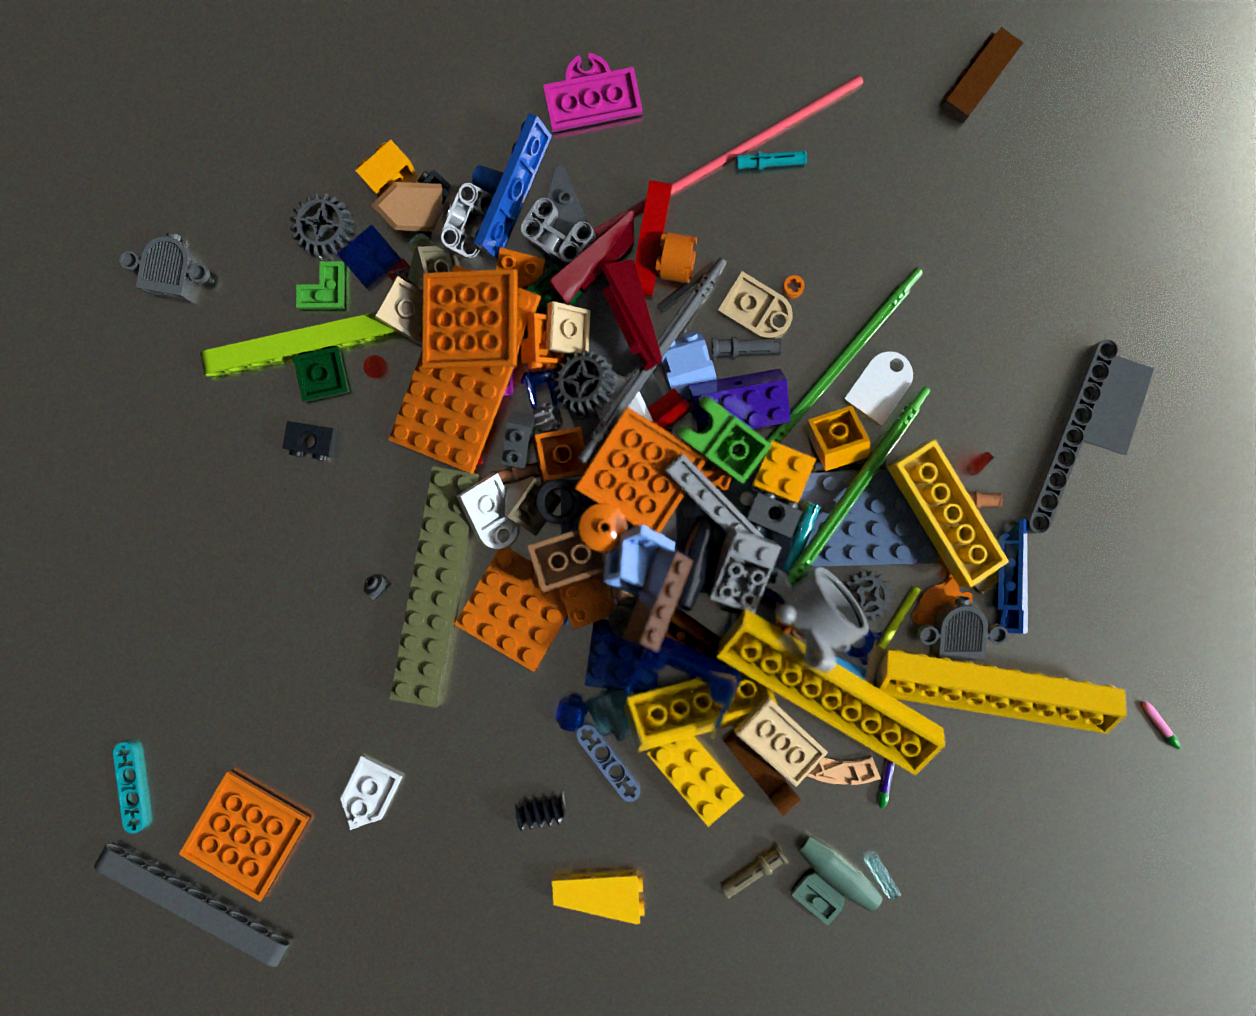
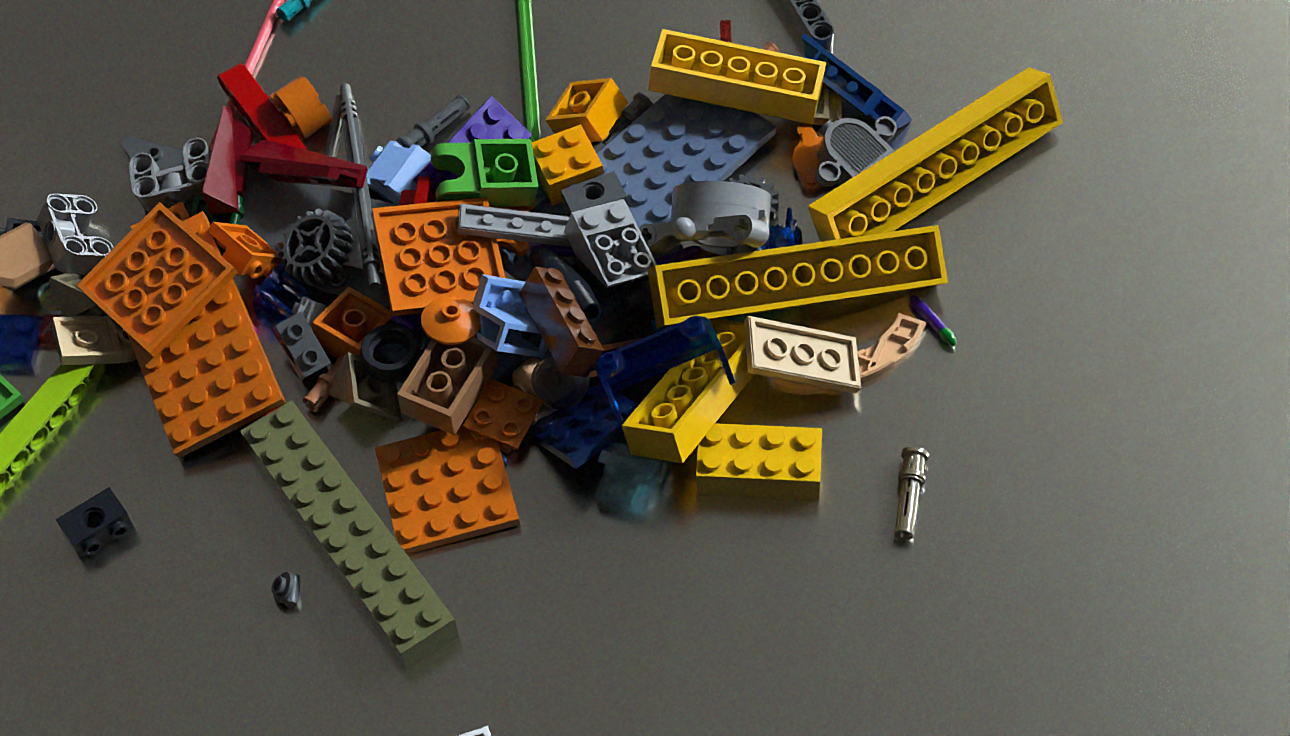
camera: 40 degrees left, 30 degrees down
dark green plate [293,346,350,403] -> none
clear red tile [363,355,388,379] -> none
white tile [456,473,519,549] -> none
blue plate [472,113,552,261] -> none
black piece [515,794,566,831] -> none
dark pink plate [543,53,643,132] -> none
tan tile [545,301,591,355] -> none
yellow slope [552,870,645,924] -> none
clear blue head [555,694,588,732] -> none
sand blue beam [576,723,640,802] -> none
tan tile [717,271,793,339] -> none
reddish brown beam [723,731,801,816] -> none
bright green axle [776,386,931,598] -> none
teal pin [782,502,821,571] -> none
orange bush [783,275,805,298] -> none
sand green plate [791,836,883,926] -> none
white tile [843,352,913,427] -> none
clear light blue axle [867,855,901,900] -> none
neon yellow bar [877,585,921,650] -> none
bright pink piece [1143,701,1181,749] -> none

